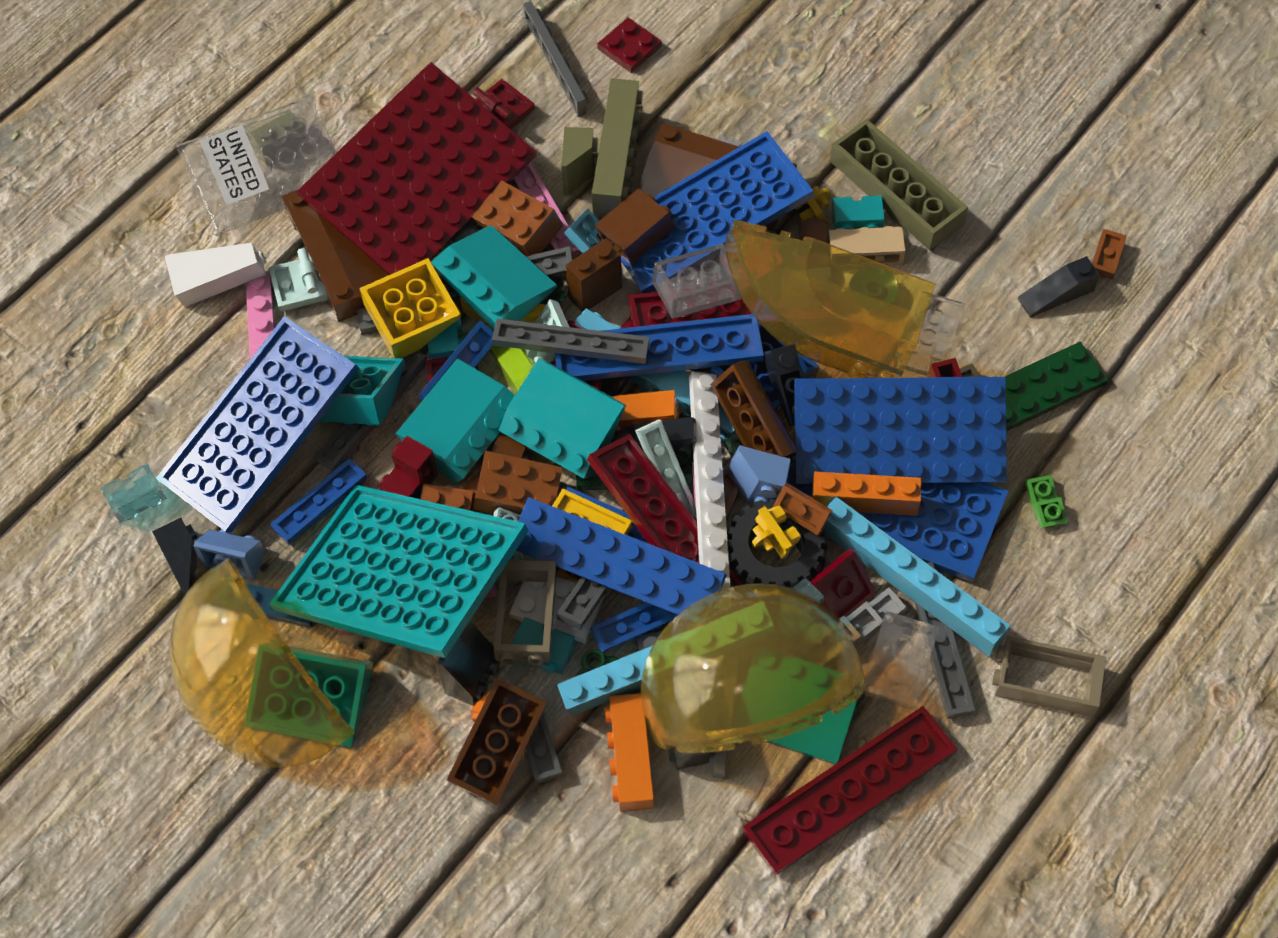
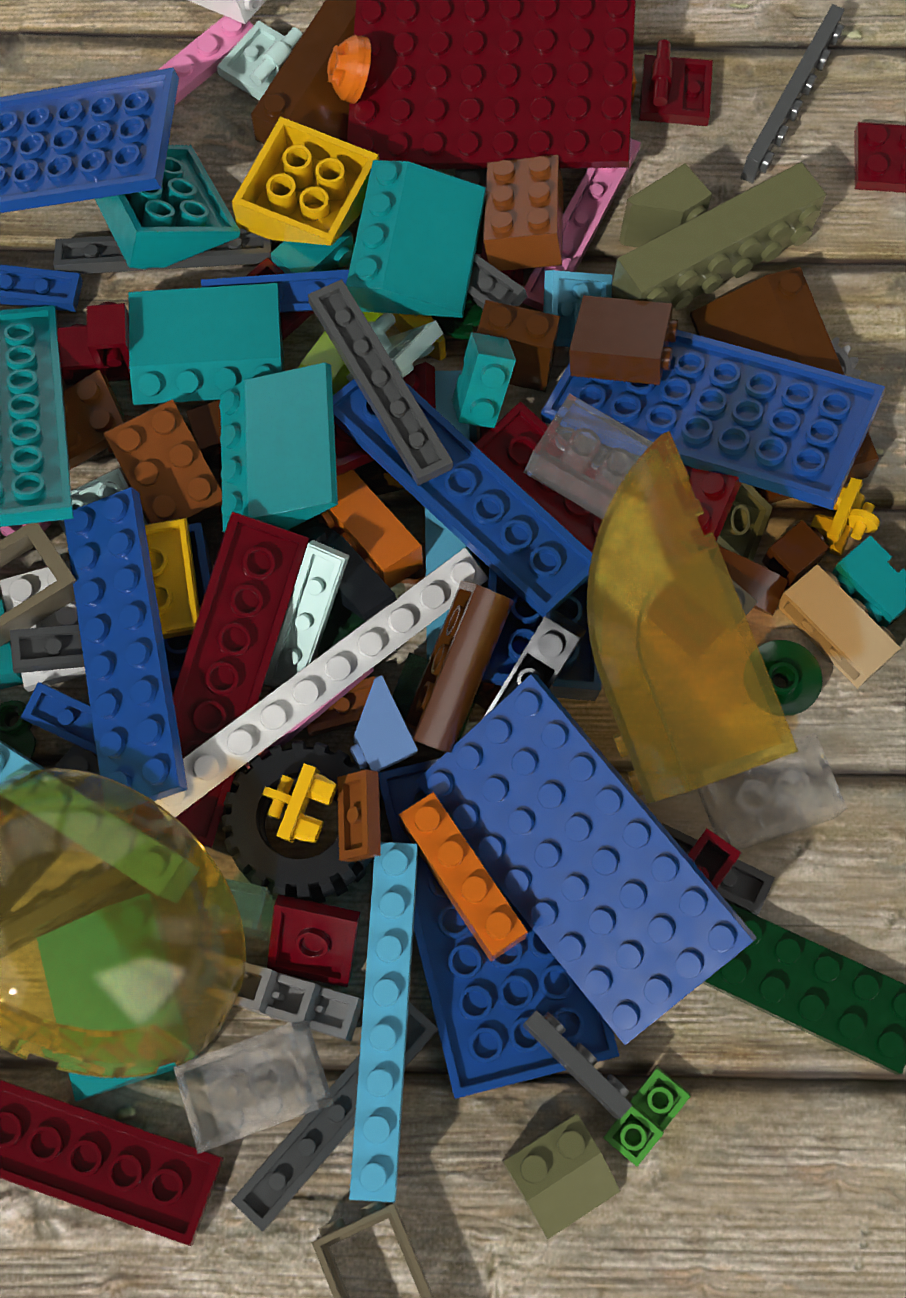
camera: 50 degrees right, 10 degrees up
none -> orange piece [327,35,371,104]
none -> teal brick [452,332,516,428]
none -> olive slope [502,1113,620,1239]
none -> dark grey plate [523,1010,632,1119]

